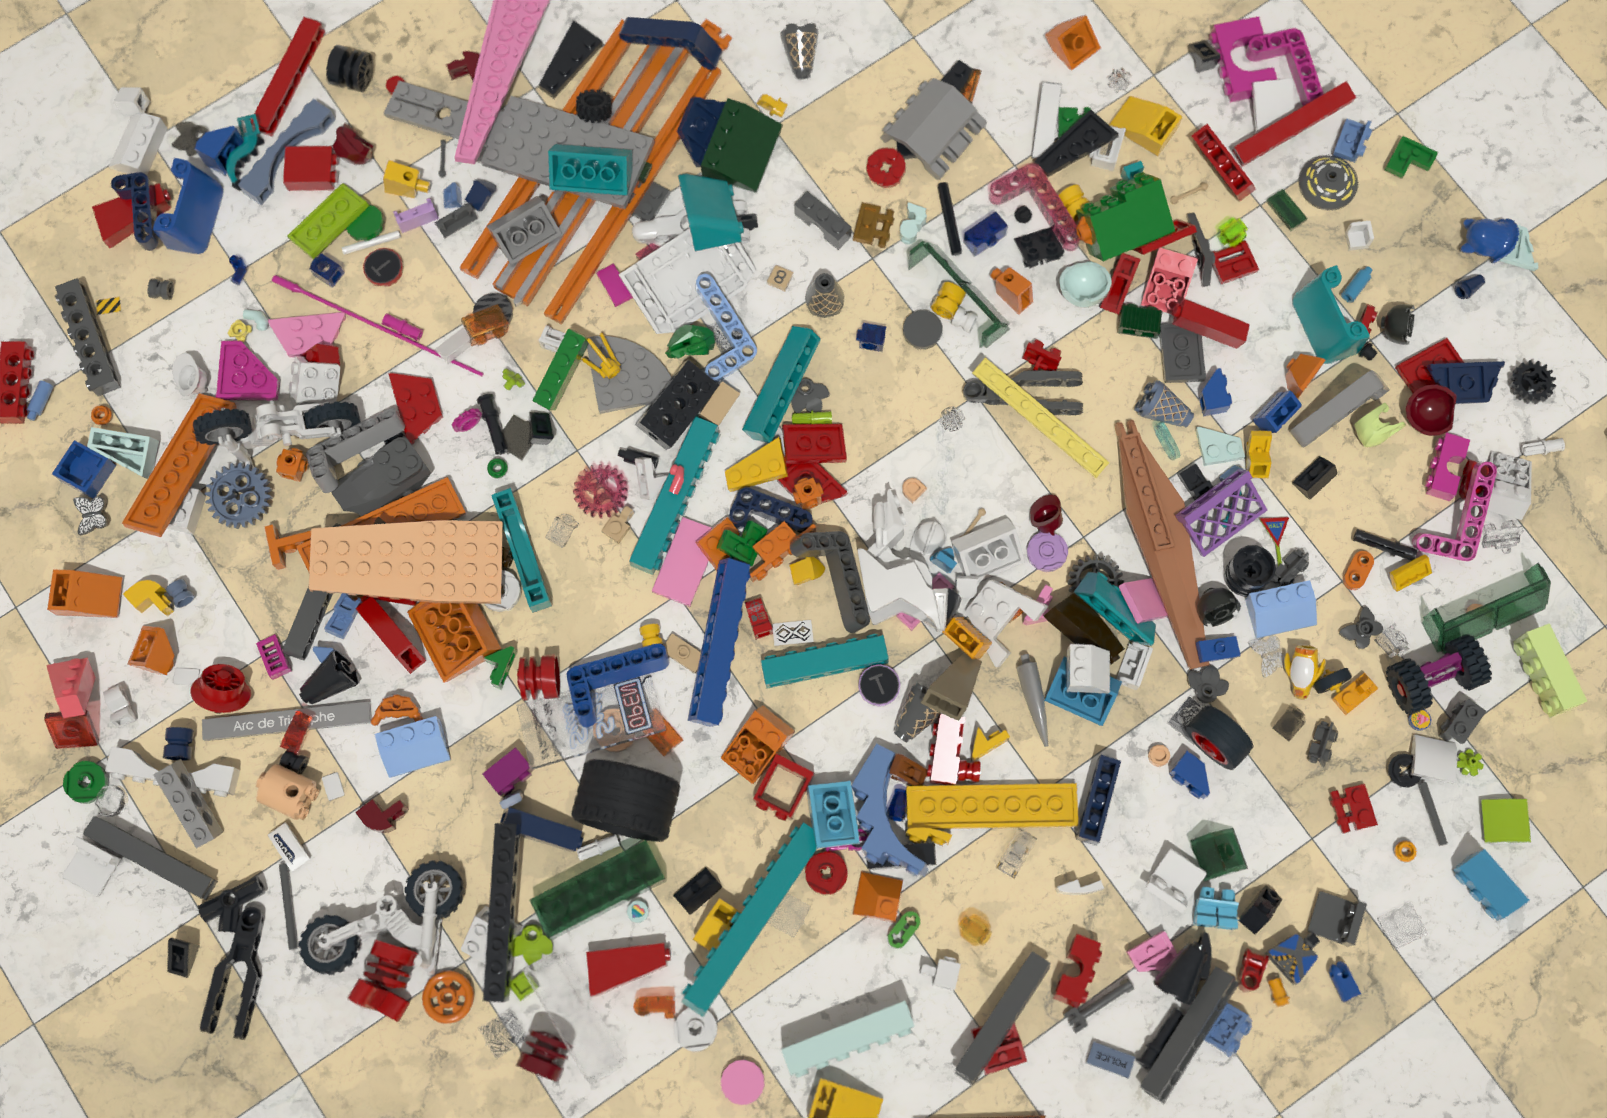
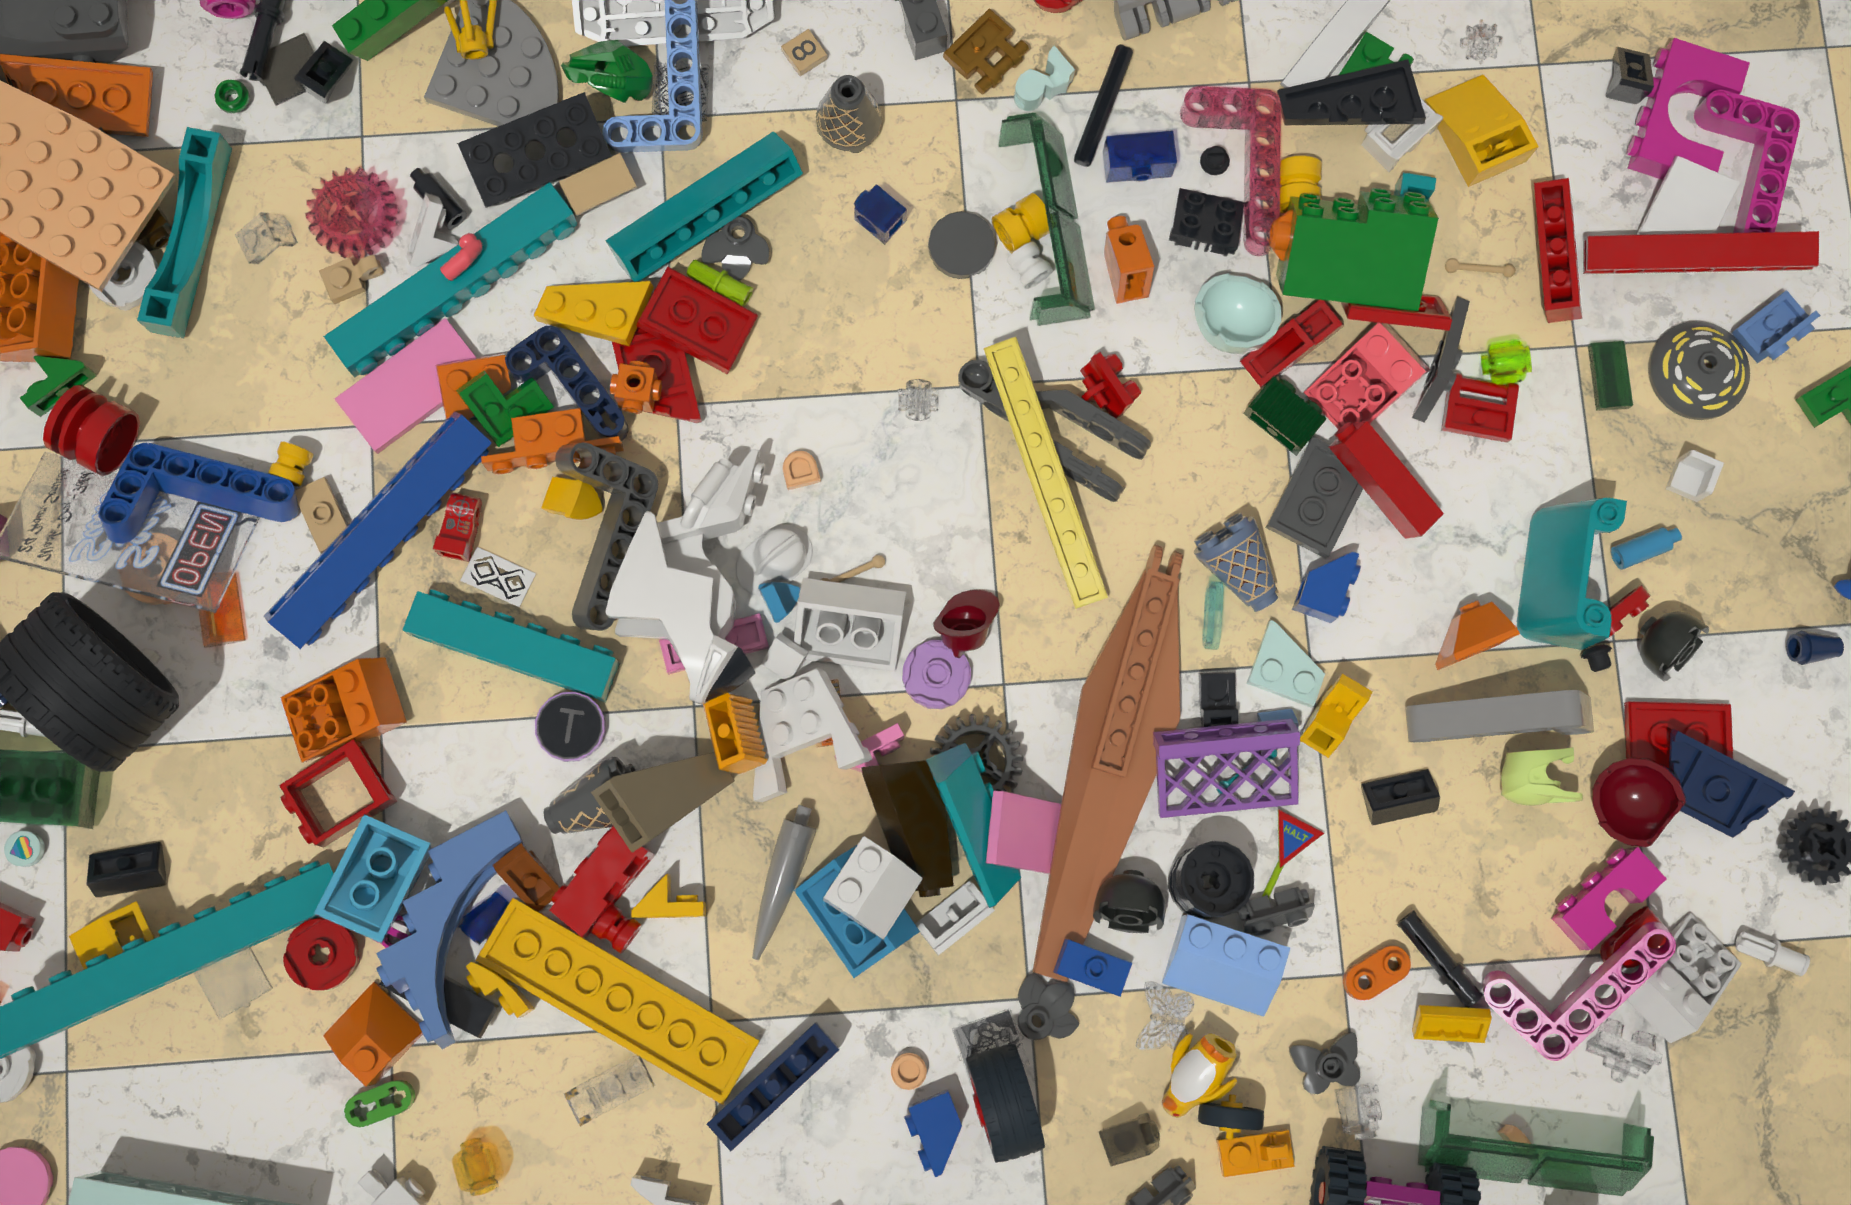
camera: 20 degrees right, 5 degrees up
blue brick [1253,391,1302,433] -> none

